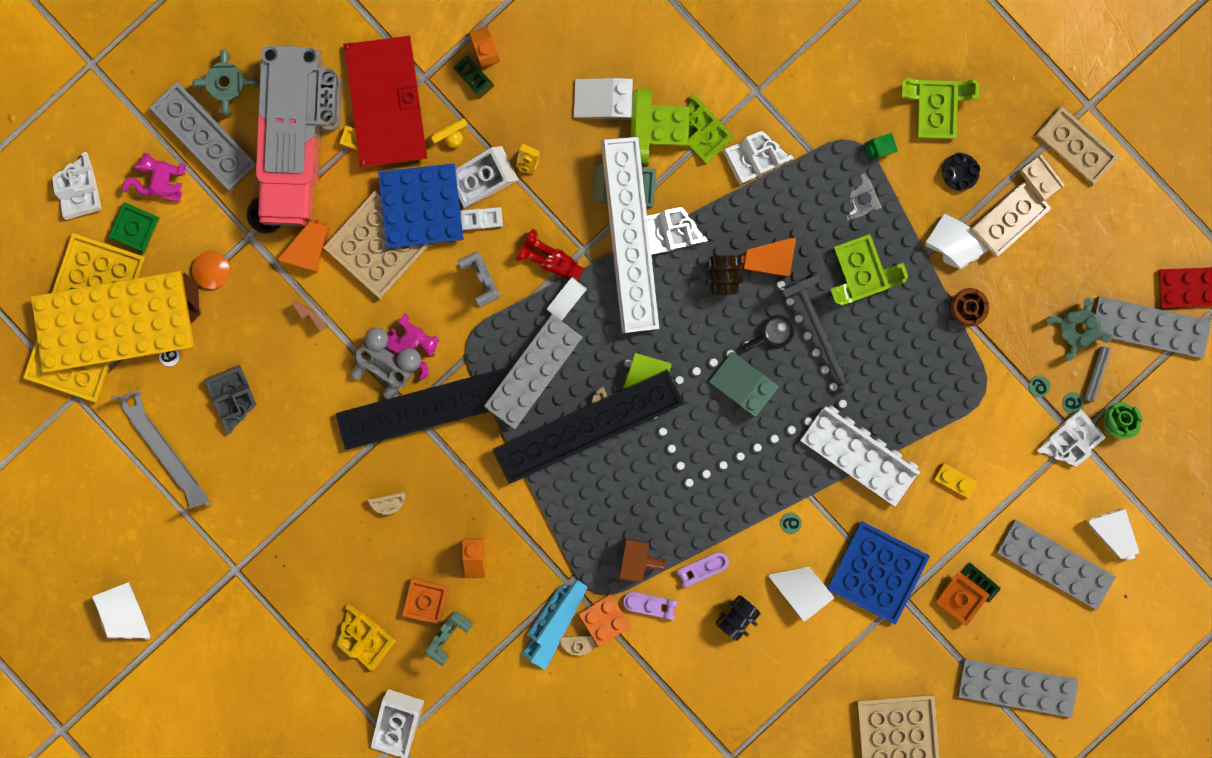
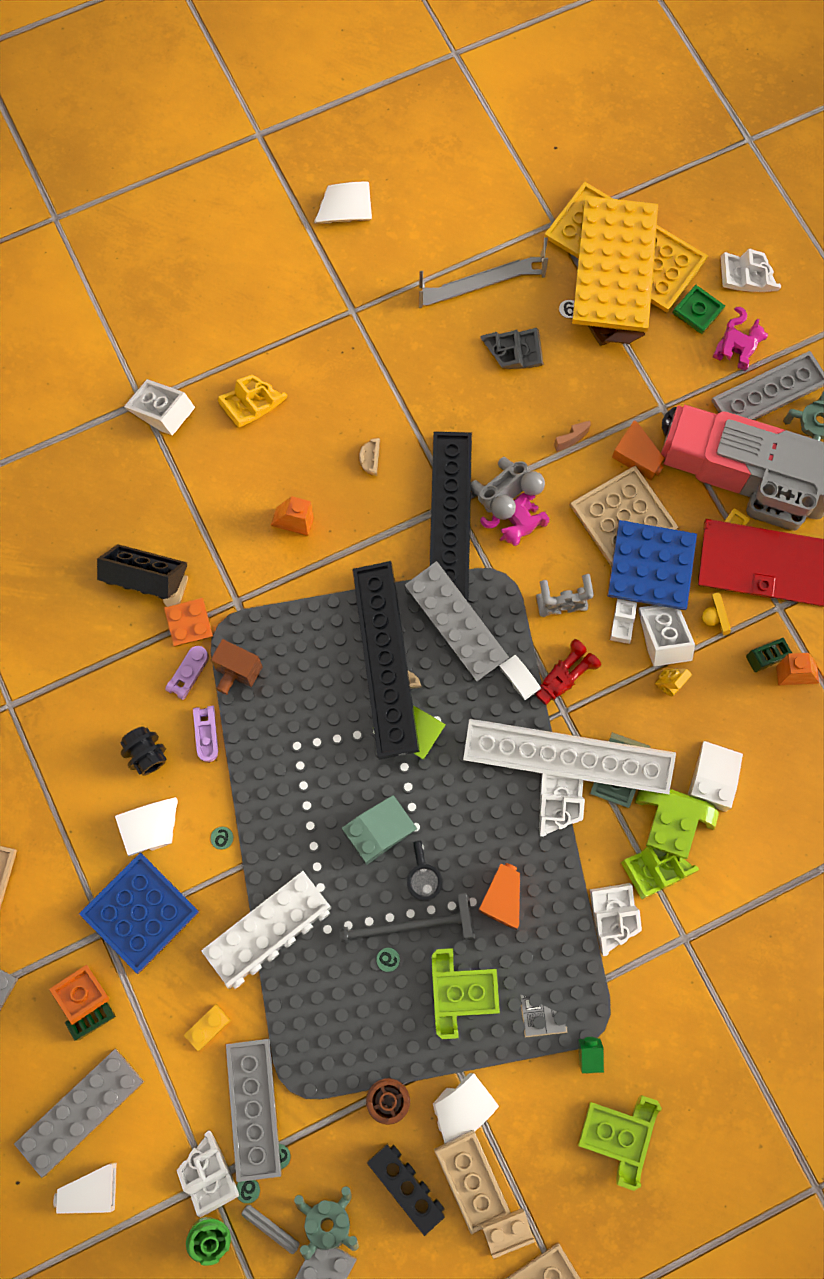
camera: 105 degrees right, 15 degrees down
orange dish [192,251,230,289] -> none
orange plate [402,578,449,625] -> none
sand green plate [425,611,474,666] -> none
medium azure wedge [521,579,587,669] -> none
dark brown piece [704,255,743,295] -> none
black dish [942,152,981,191] -> none
none -> black slope [97,544,187,599]
none -> light grey plate [226,1039,282,1182]
none -> black brick [367,1143,445,1236]
none -> clear green sticker [376,948,400,972]

